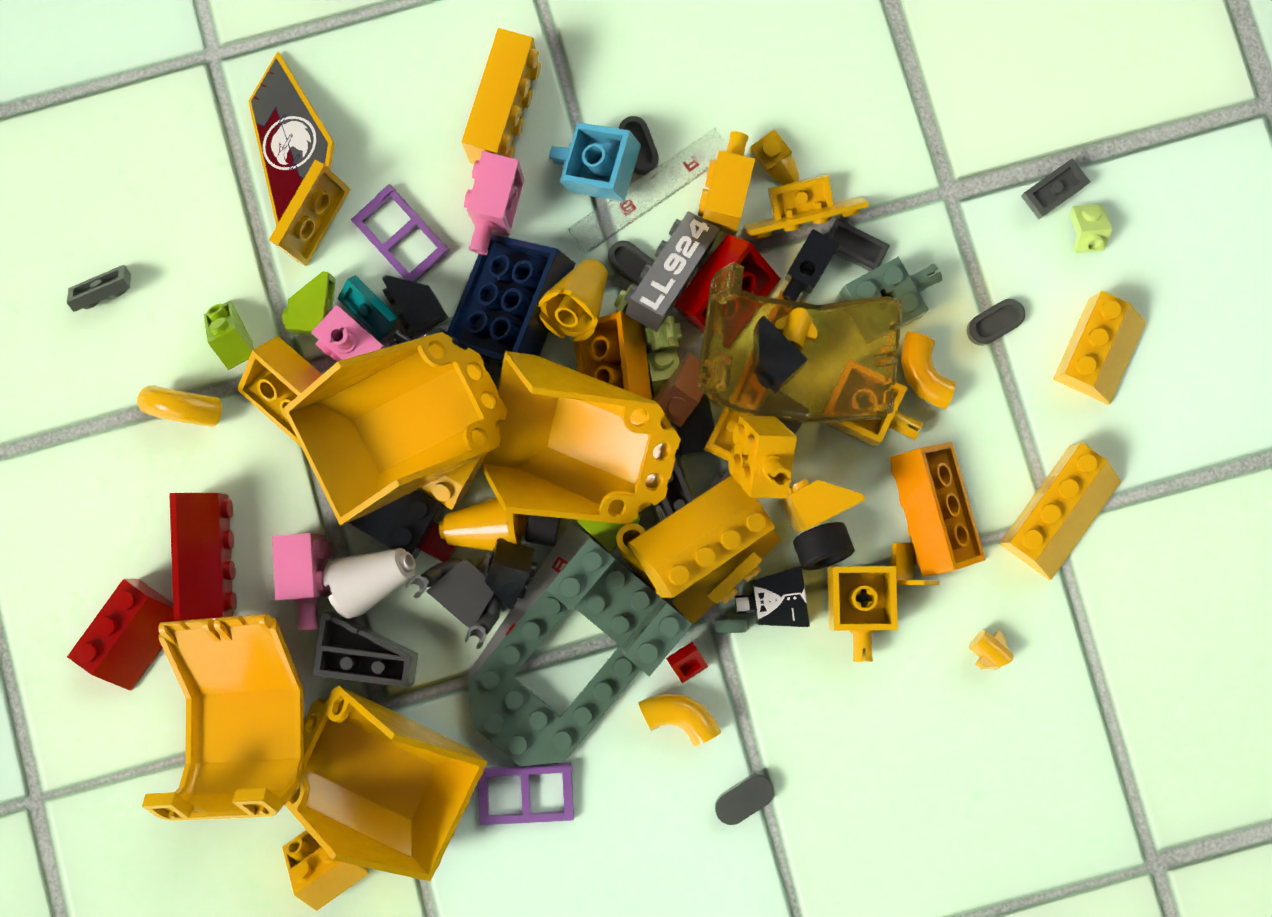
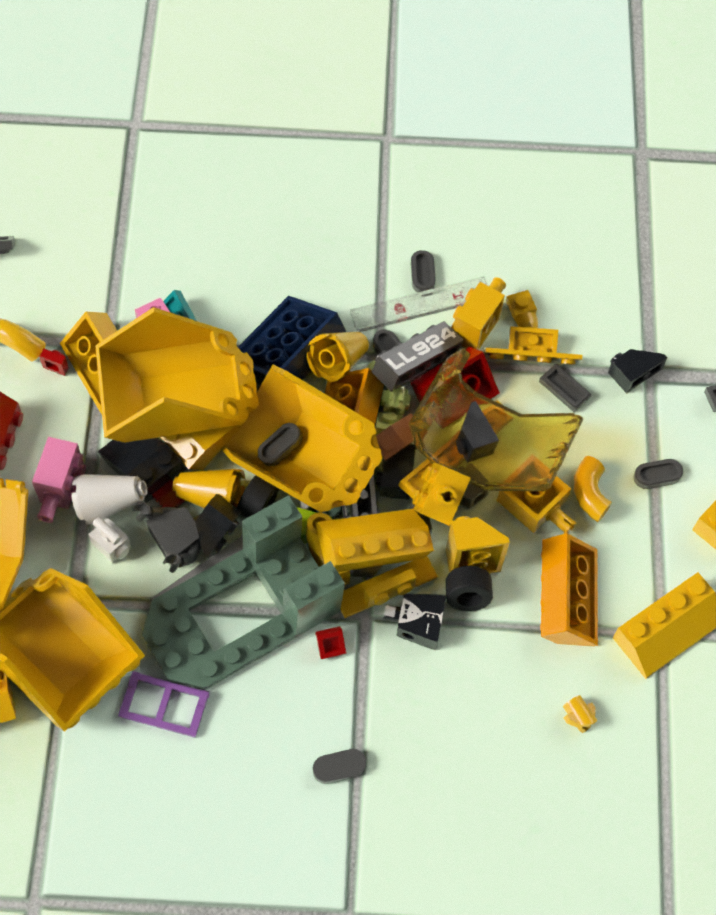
camera: 10 degrees right, 20 degrees down
lime slope [203,300,254,370] -> none
piece [248,51,351,267] -> none
lime slope [282,271,336,337] -> none
dark grey wedge [312,611,418,688] -> none
medium lavender window [351,184,451,282] -> none
black slope [382,275,449,336] -> none
yellow brick [461,27,541,164] -> none
bright pink brick [464,151,525,255] -> none
medium azure hinge [549,123,641,202] -> none
yellow cylinder [638,693,721,746] -> none
sand green tile [715,619,747,633] -> none
yellow piece [774,308,818,351] -> none
black torso [781,229,840,305] -> none
yellow brick [827,566,898,662] -> none
sand green brick [839,256,943,345] -> none
yellow bracket [891,542,940,585] -> none
none -> red plate [39,349,69,376]
none -> white brick [88,517,131,564]
none -> dark grey tile [258,423,303,466]
none -> black slope [608,349,668,393]

